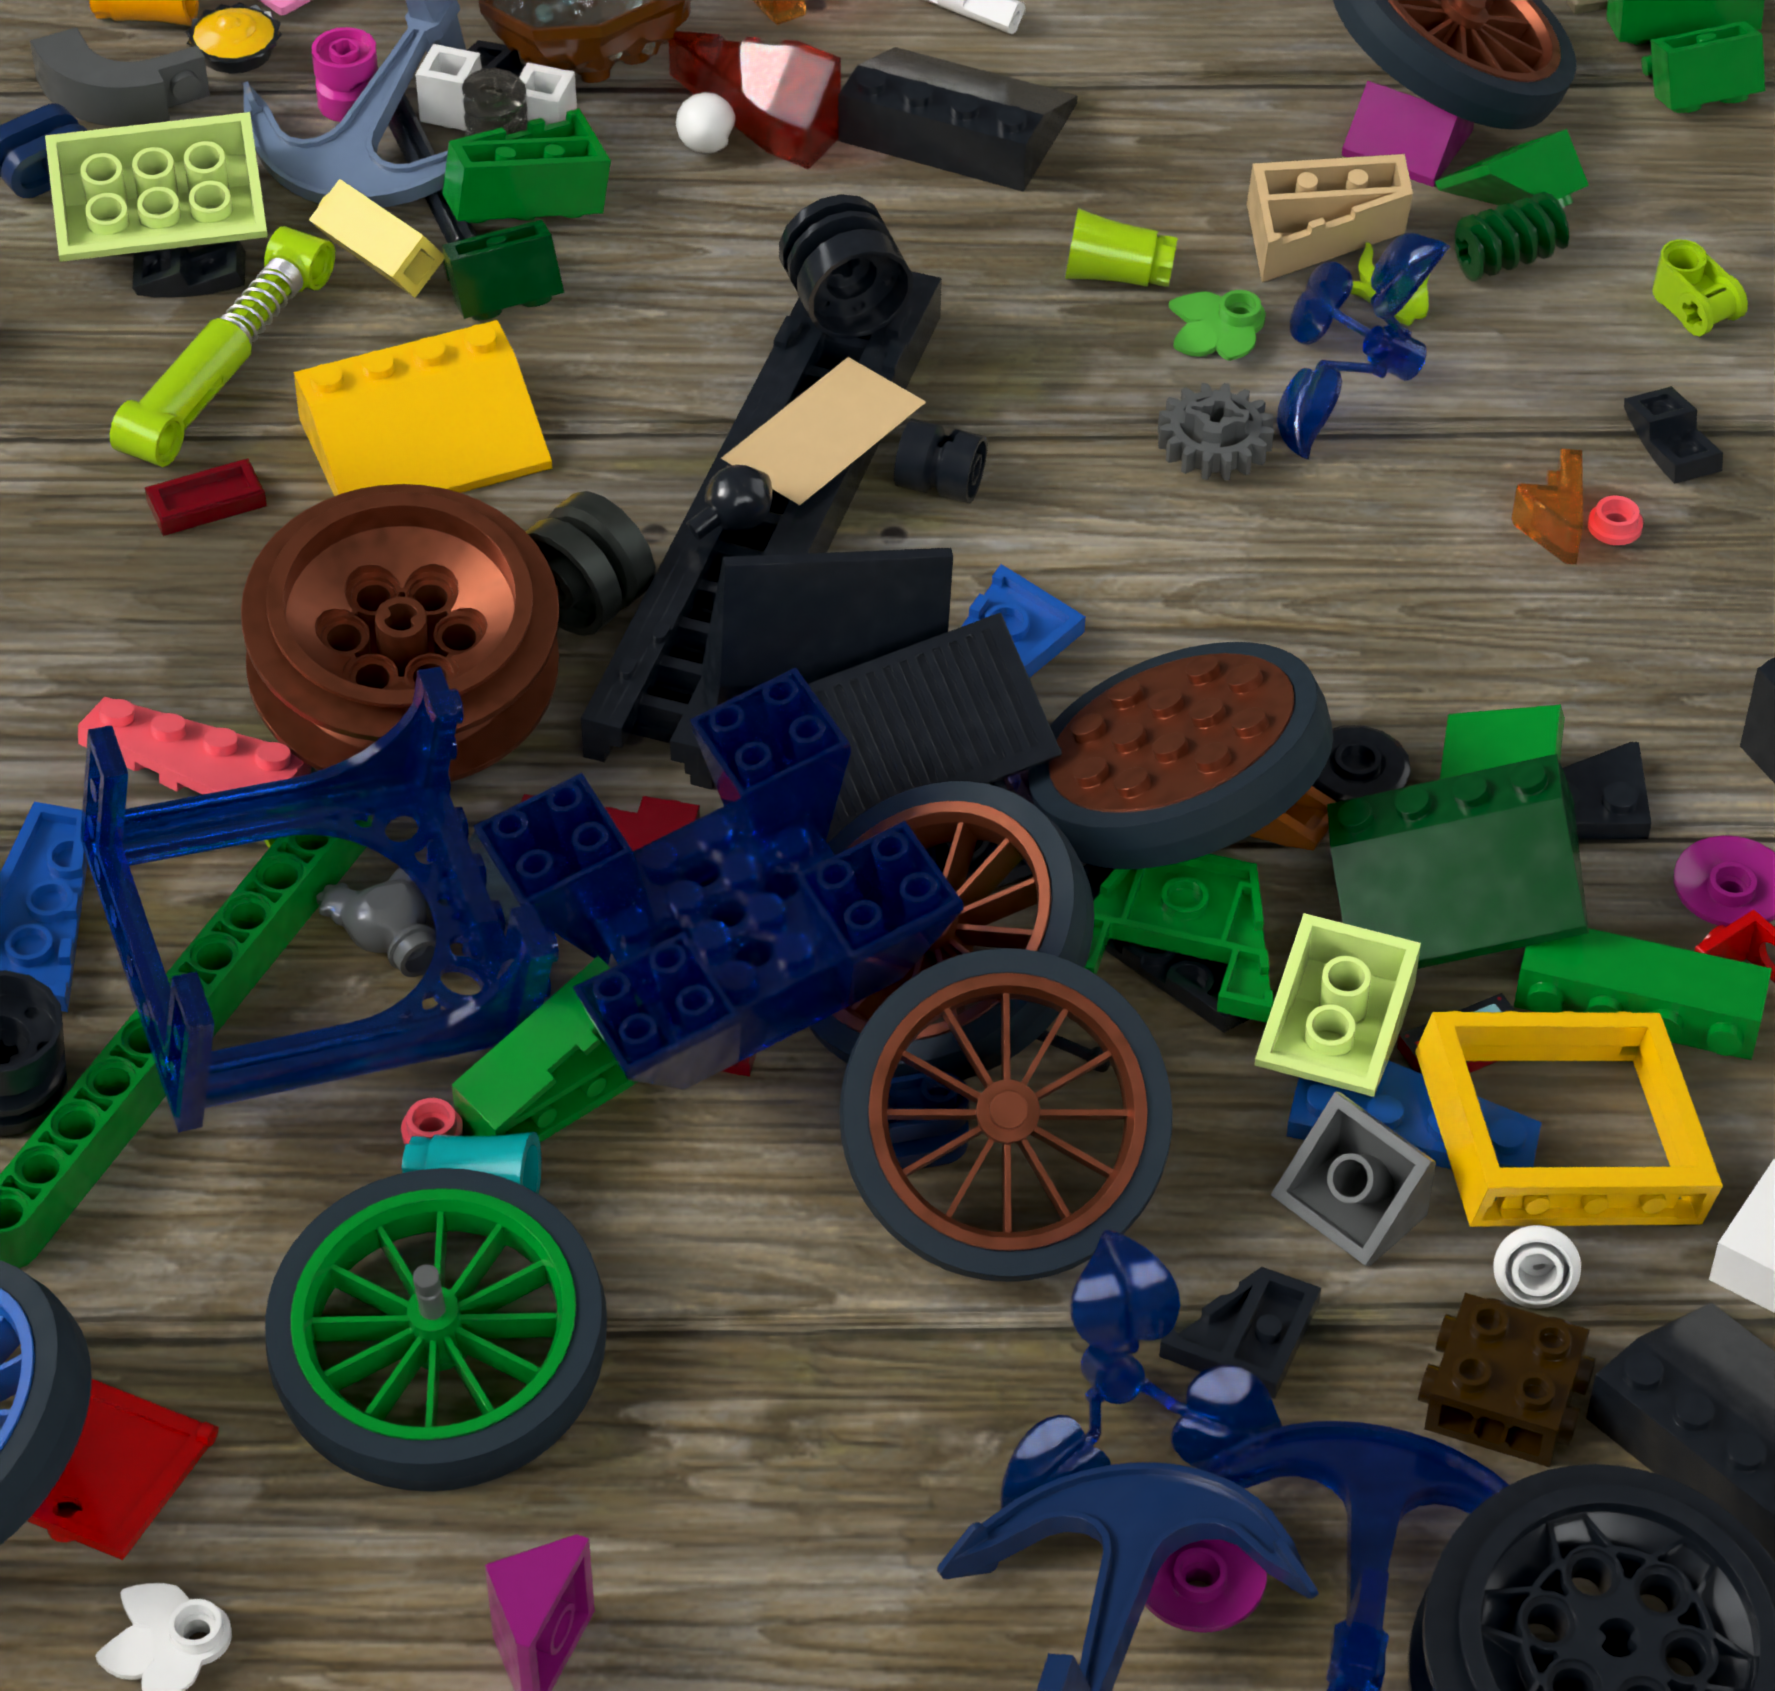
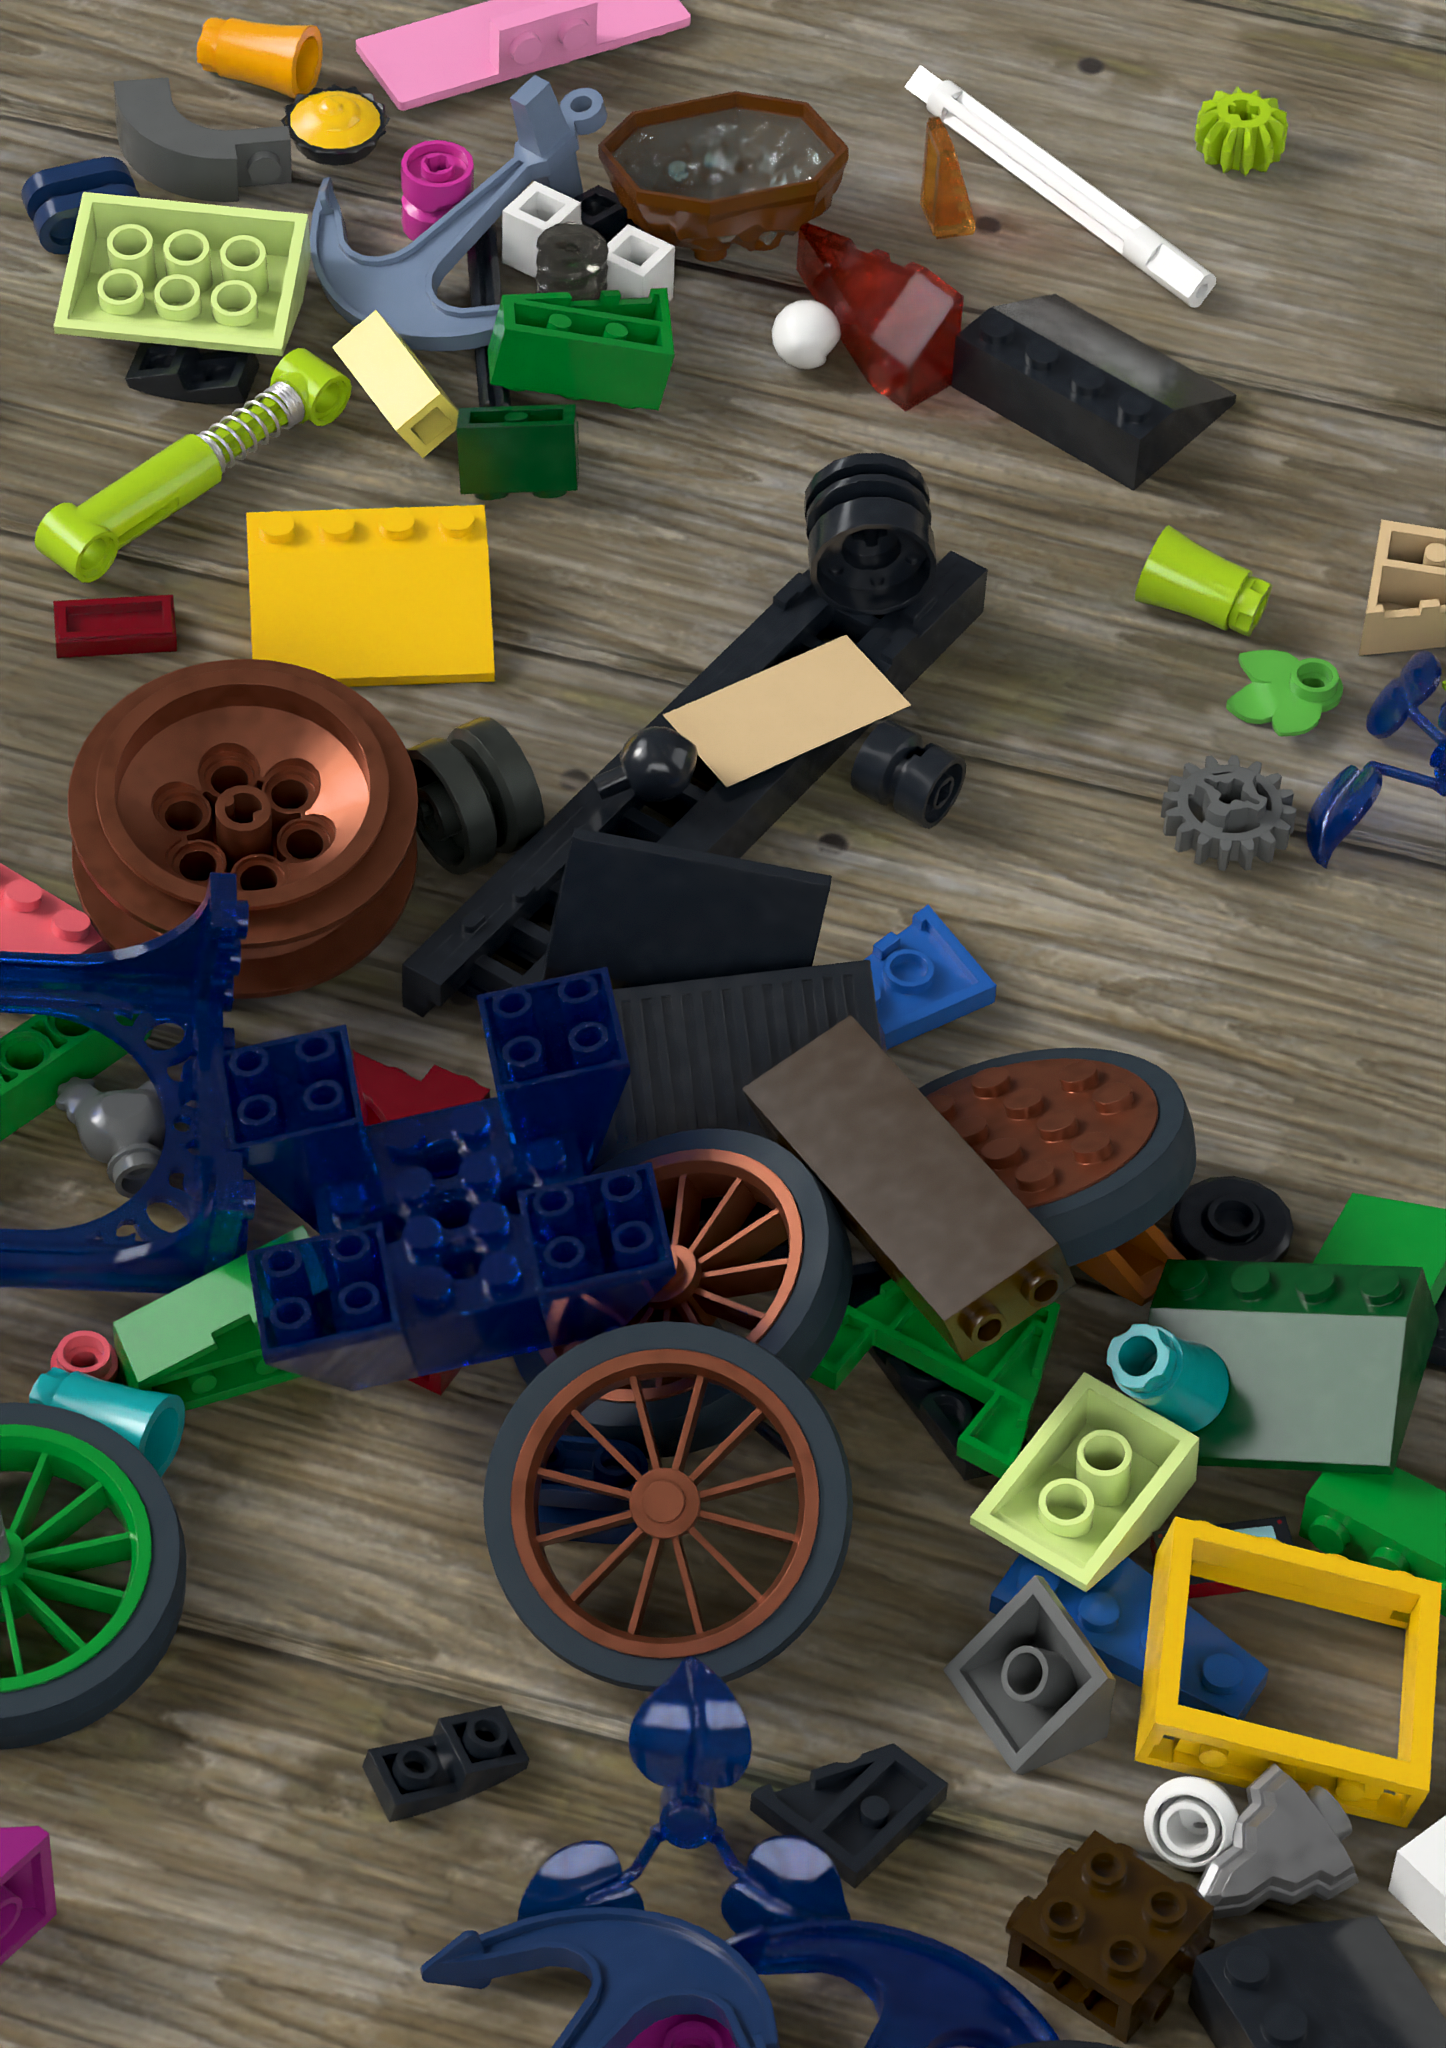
camera: 15 degrees right, 0 degrees up
none -> black slope [362,1705,530,1823]
none -> dark brown brick [742,1015,1076,1362]
none -> teal plant [1106,1324,1229,1433]
none -> flat silver rock [1196,1763,1359,1919]

